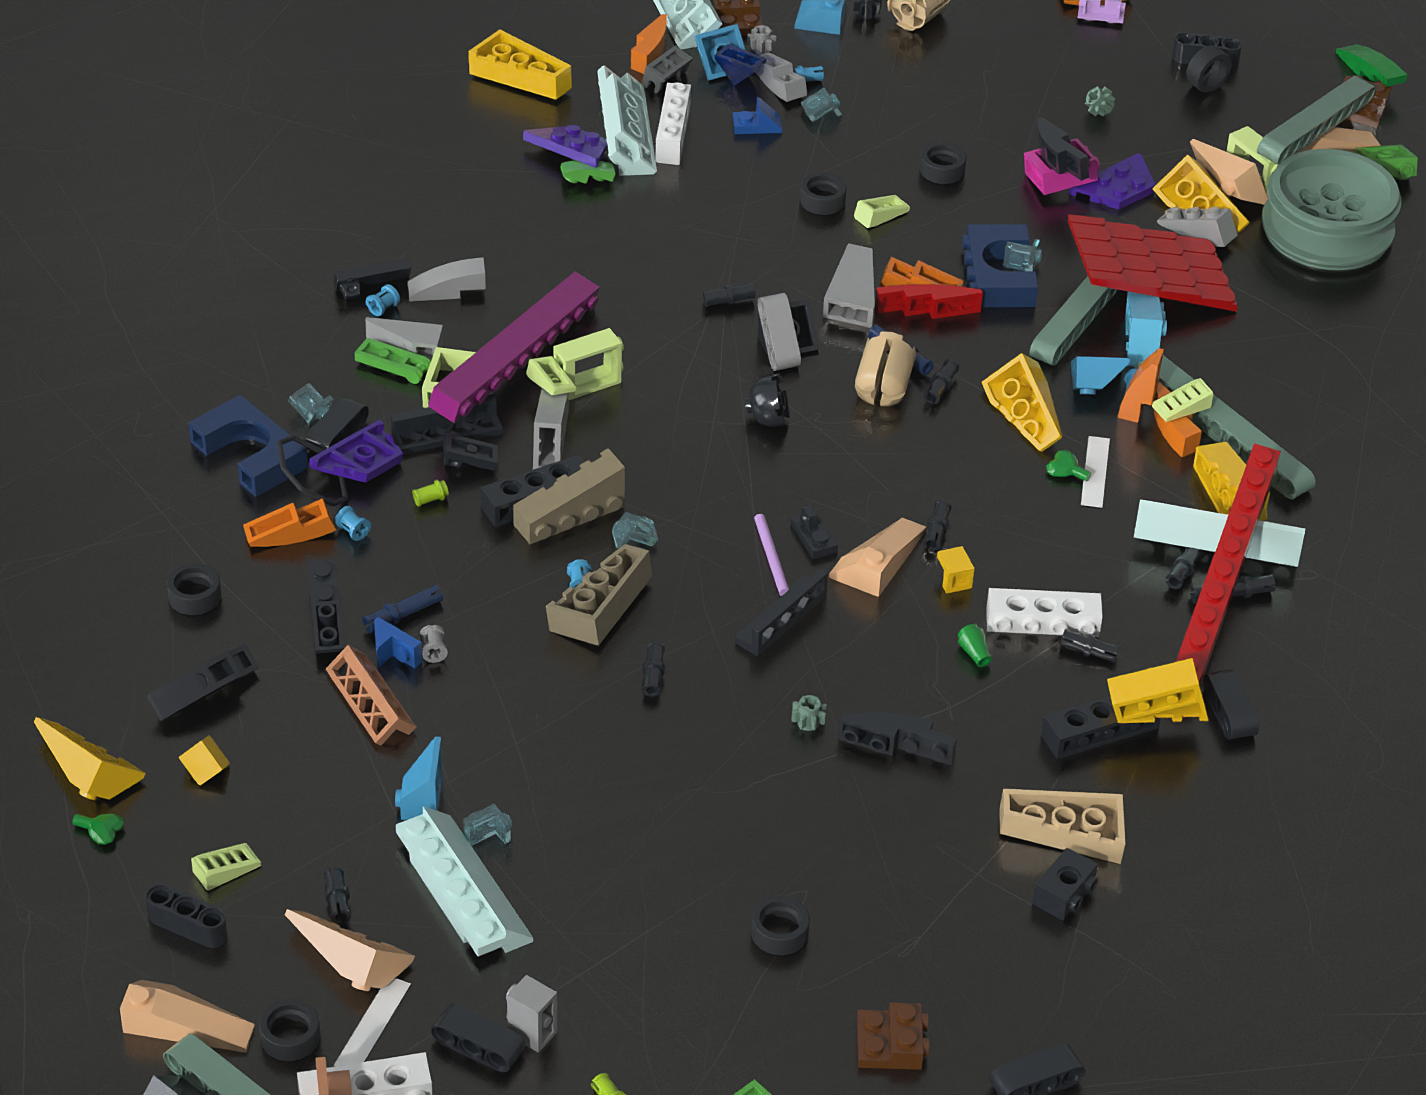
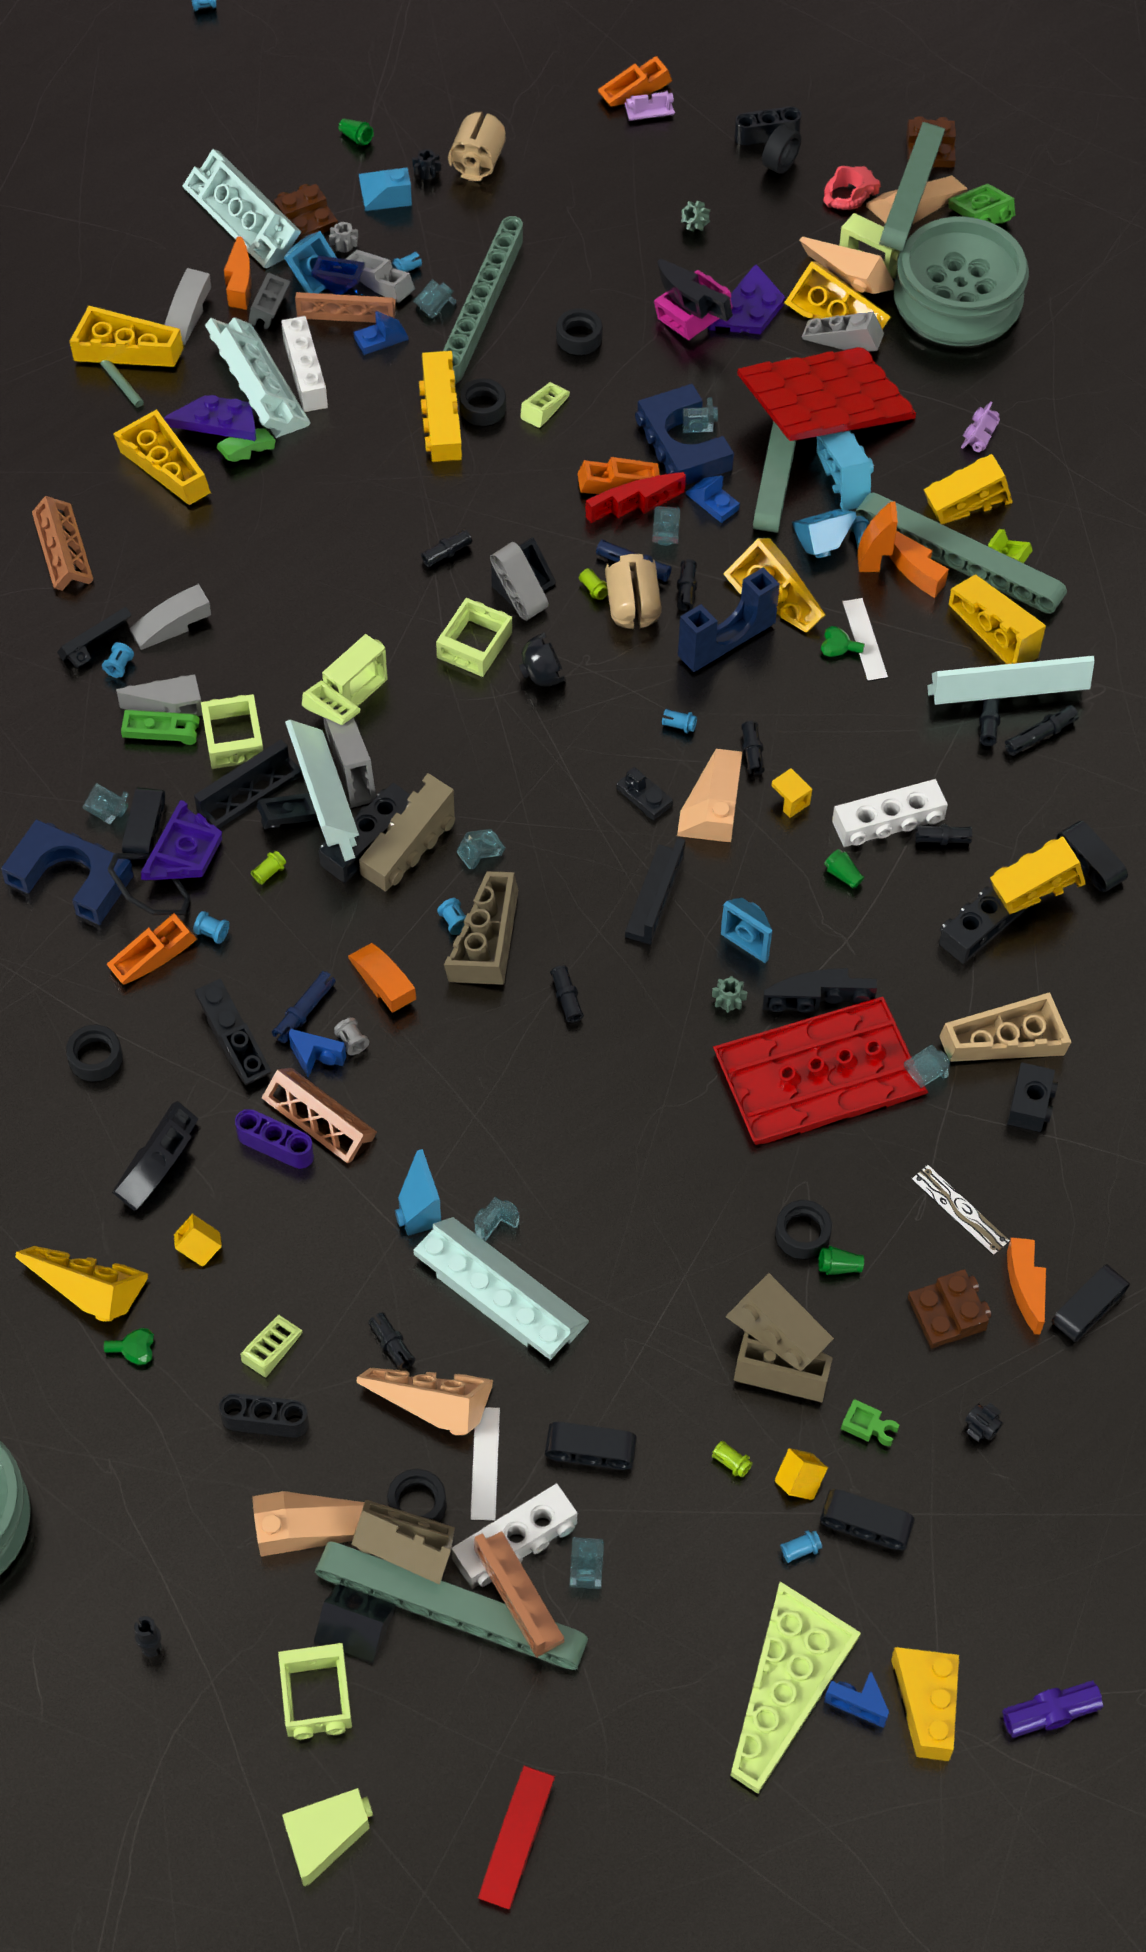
camera: 20 degrees left, 15 degrees up
magenta brick [428,272,600,423] -> none
light grey brick [506,975,557,1053] -> none
lavender bar [754,514,789,596] -> none
light grey slope [823,243,875,328] -> none
yellowish green slope [1152,378,1213,422] -> none
red brick [1176,443,1281,686] -> none
green slope [1336,44,1407,87] -> none
none -> nougat fence [32,496,94,591]
none -> sand green bar [100,360,144,408]
none -> yellow wedge [113,409,211,505]
none -> light grey slope [165,268,211,345]
none -> dark purple beam [235,1109,314,1169]
none -> light aqua slope [285,720,359,861]
none -> nougat fence [295,292,396,323]
none -> orange slope [348,943,416,1013]
none -> dark tan wedge [351,1499,455,1585]
none -> yellow wedge [419,351,462,462]
none -> yellowish green window [436,598,512,677]
none -> sand green beam [443,216,523,384]
none -> lime pin [579,568,608,600]
none -> clear light blue bracket [652,506,680,546]
none -> dark azure pin [662,709,697,733]
none -> dark blue arch [678,567,780,672]
none -> blue slope [686,476,740,523]
none -> red piece [713,996,928,1145]
none -> dark azure slope [721,897,772,963]
none -> dark tan wedge [726,1273,834,1372]
none -> dark tan wedge [734,1331,833,1402]
none -> green cone [819,1246,864,1275]
none -> coral piece [823,166,881,210]
none -> clear light blue bracket [904,1045,950,1088]
none -> sticker [912,1165,1010,1255]
none -> yellow wedge [924,454,1013,524]
none -> lavender hinge [961,401,1000,452]
none -> lime bracket [988,529,1033,563]
none -> orange slope [1007,1238,1046,1335]

